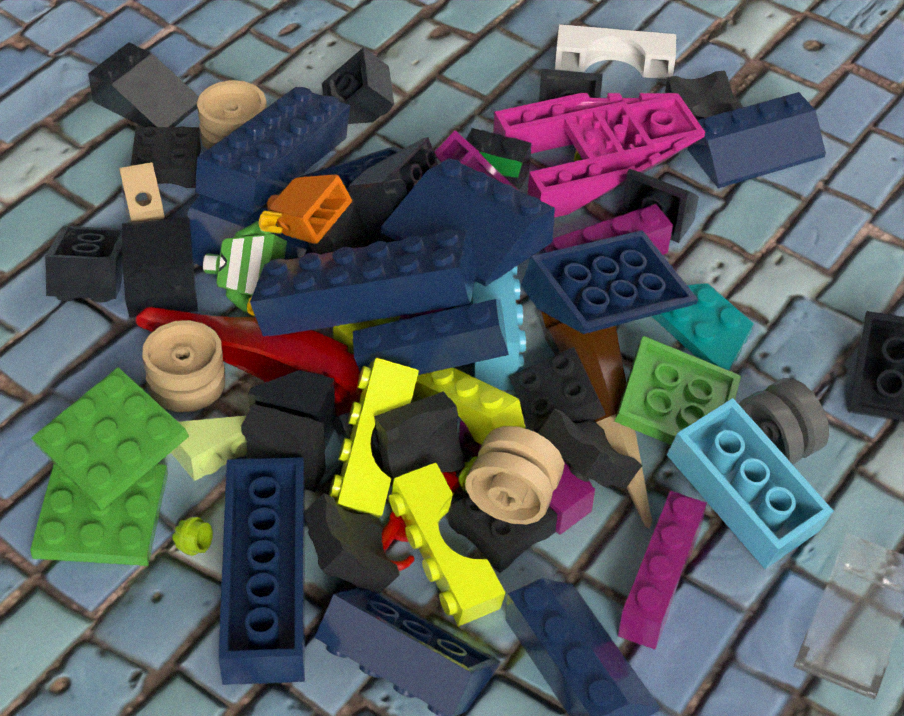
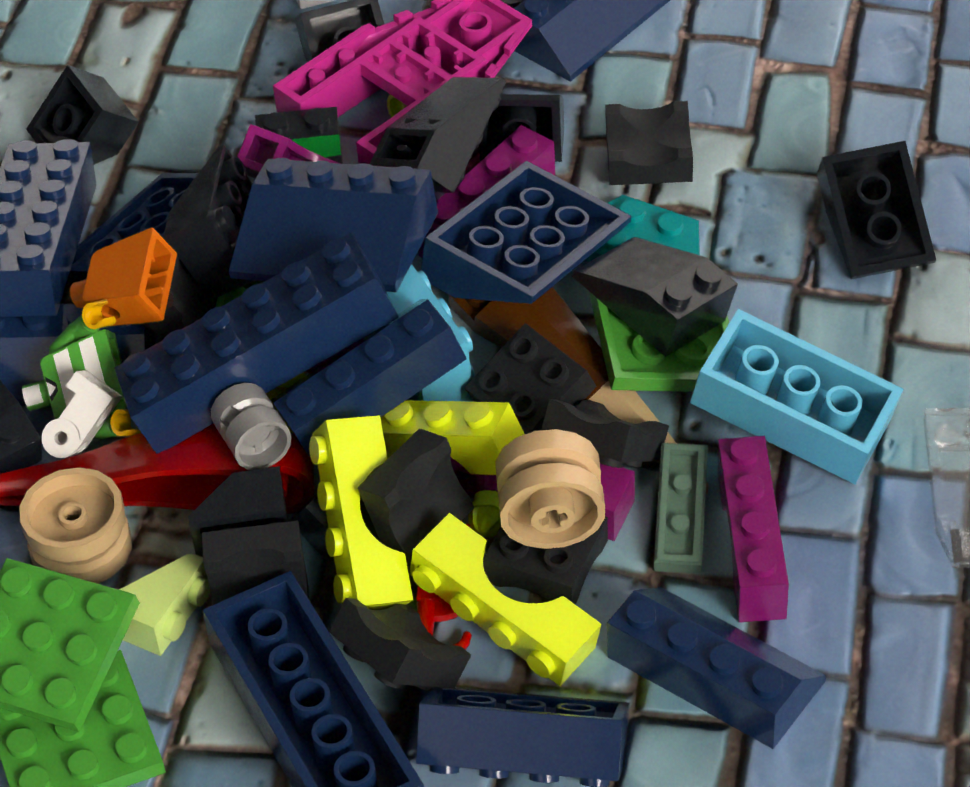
camera: 20 degrees left, 0 degrees up
lime plate [172,517,213,556] -> none
dark grey wheel [739,378,829,465] -> none
none -> white leg [42,370,123,458]
none -> light grey wheel [211,383,291,470]
none -> black slope [370,77,507,193]
none -> black slope [572,237,738,357]
none -> black brick [605,101,693,185]
none -> sand green tile [654,443,708,573]

